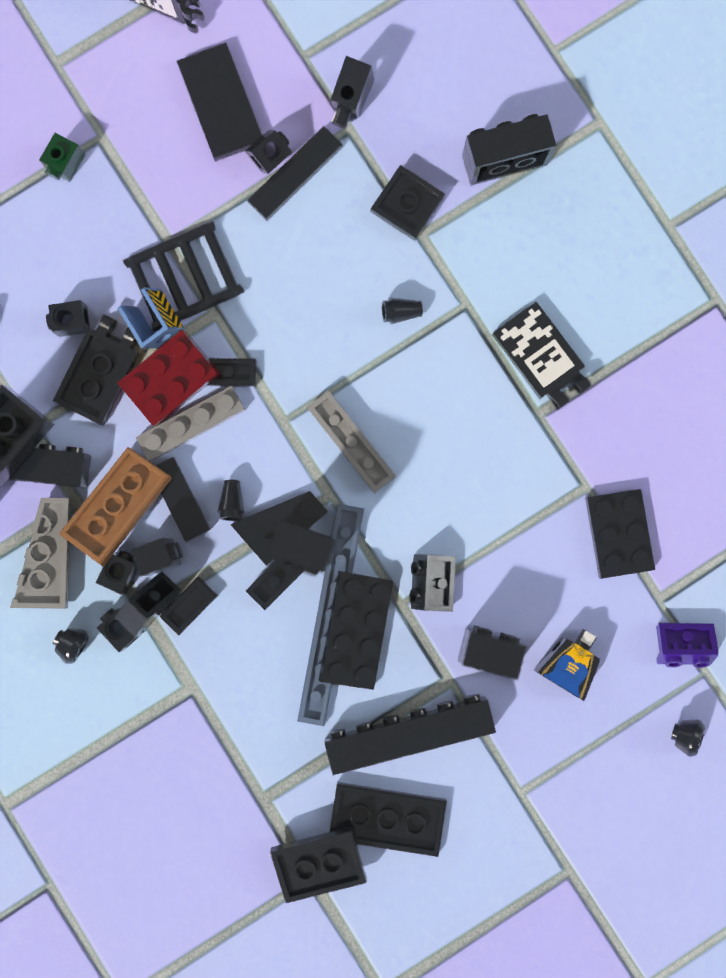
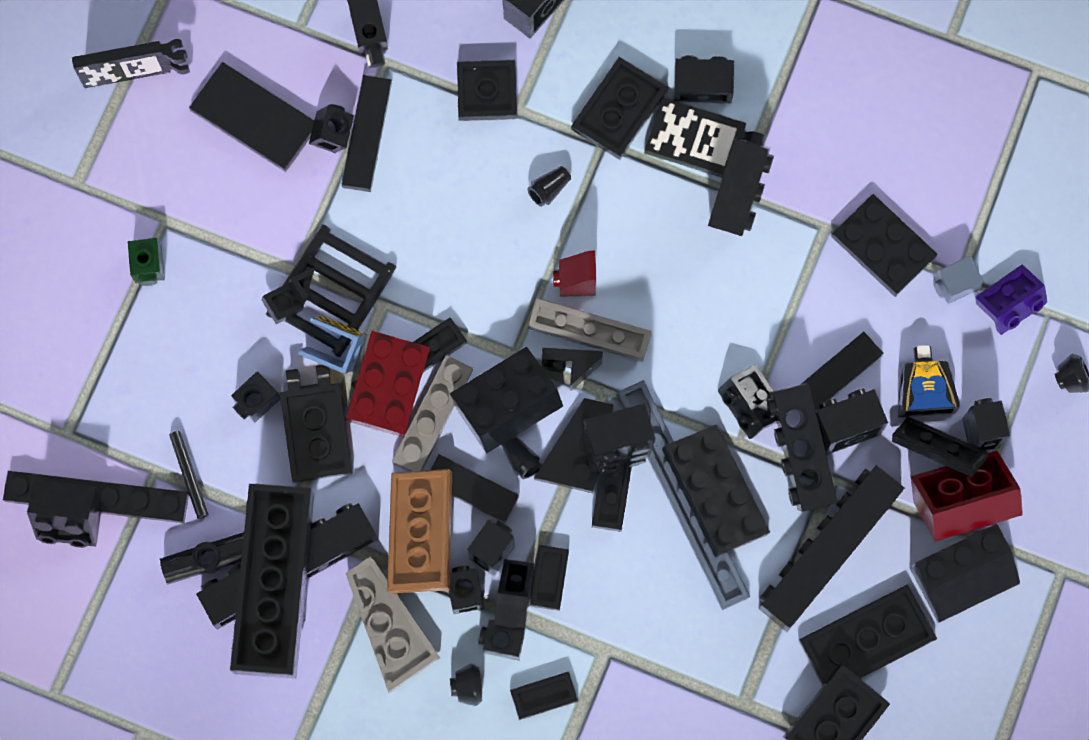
camera: 35 degrees left, 10 degrees down
none -> black slope [261,268,314,325]
none -> black brick [450,346,564,454]
none -> black tile [510,671,578,721]
none -> black slope [542,347,603,391]
none -> dark red slope [553,250,596,297]
none -> black plate [571,57,668,160]
none -> black brick [673,55,734,103]
none -> black brick [707,137,774,236]
none -> black brick [766,383,838,512]
none -> black tile [801,331,884,411]
none -> black tile [892,417,988,478]
none -> dark red brick [910,450,1023,542]
none -> black slope [910,524,1020,623]
none -> sand blue brick [933,256,984,304]
none -> black brick [962,398,1010,451]

